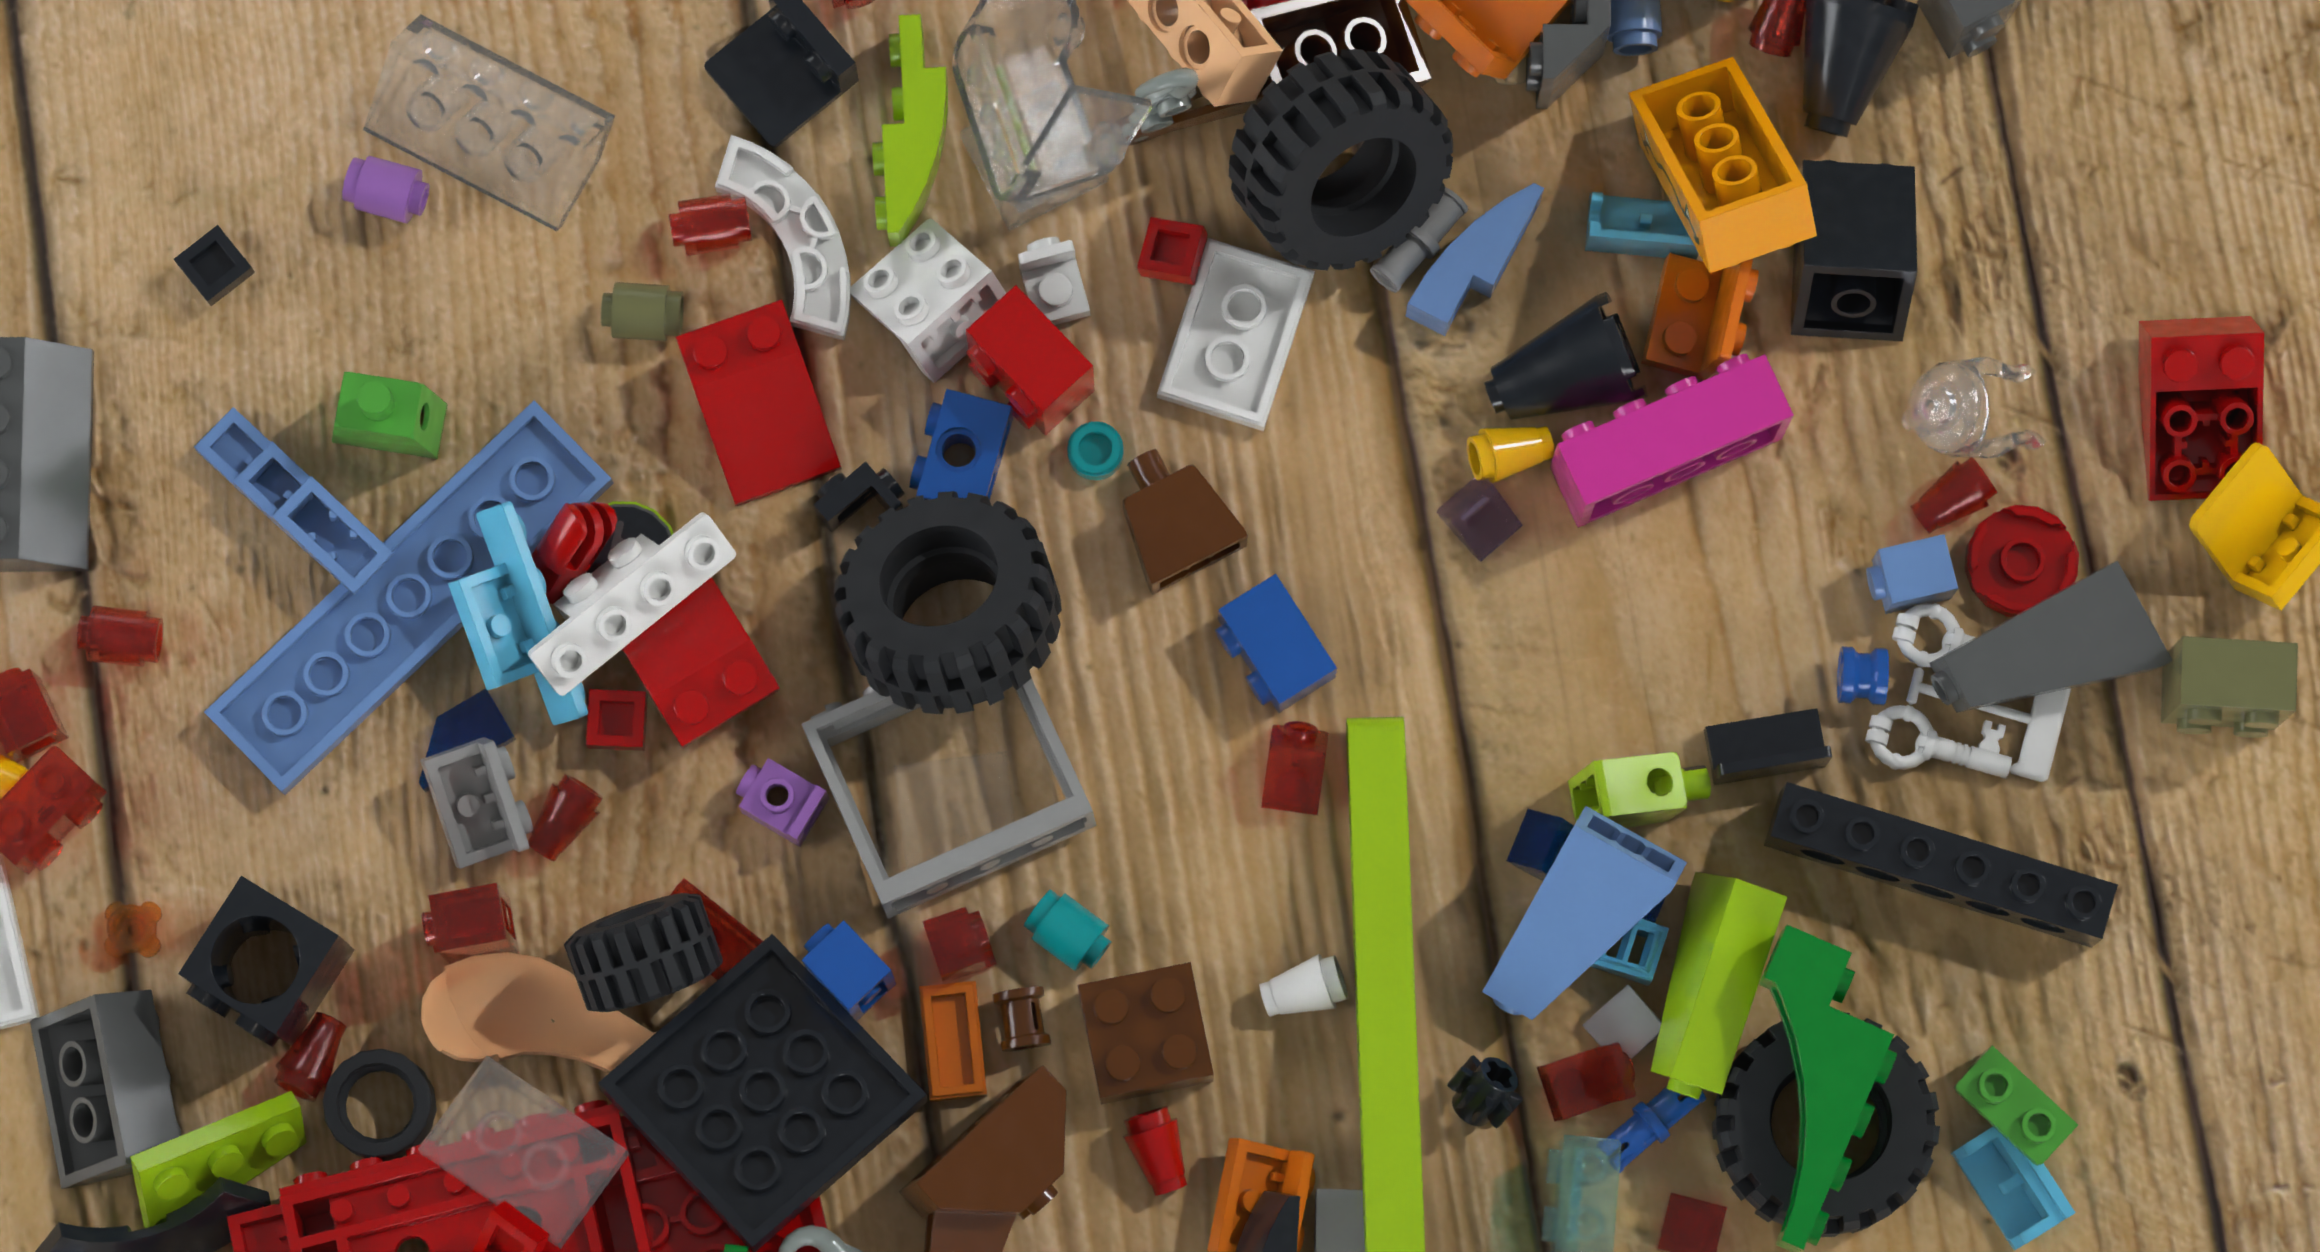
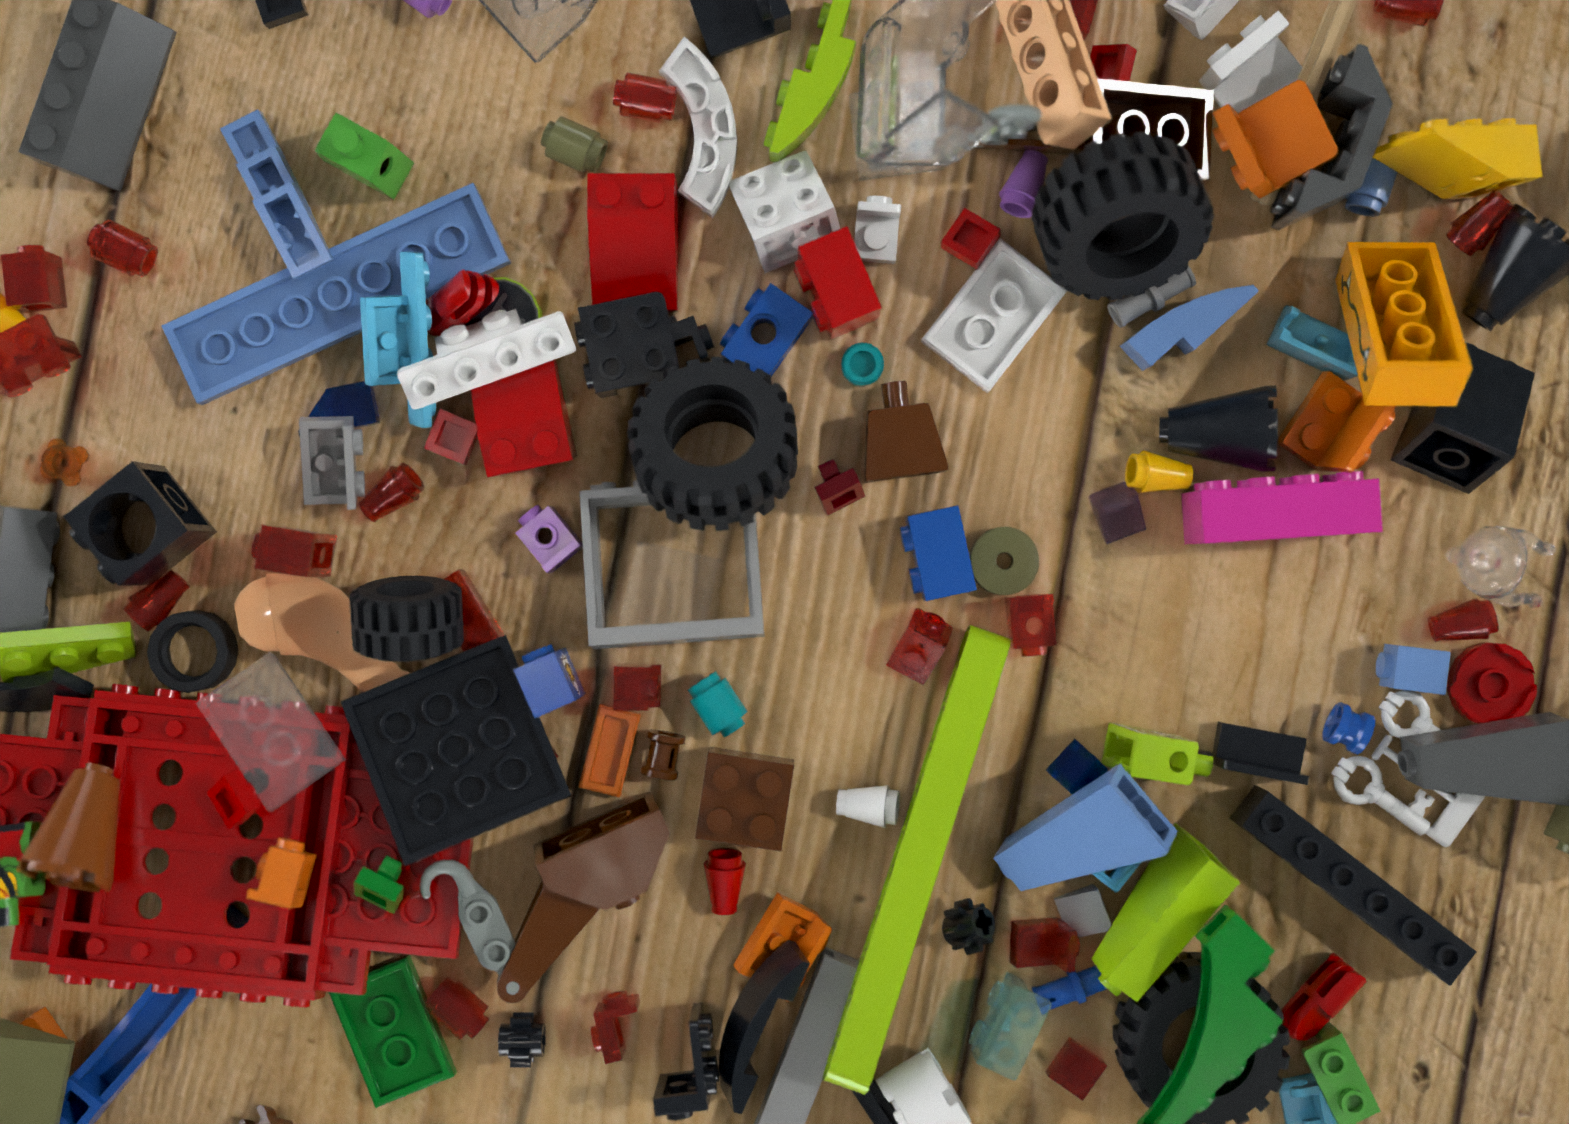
camera: 20 degrees right, 10 degrees up
none -> black bracket [574,292,680,398]
none -> dark red tile [814,459,866,515]
none -> olive piece [969,527,1039,595]
none -> medium lavender cone [999,150,1048,218]
none -> clear red brick [1005,593,1057,657]
none -> red arm [1282,952,1367,1041]

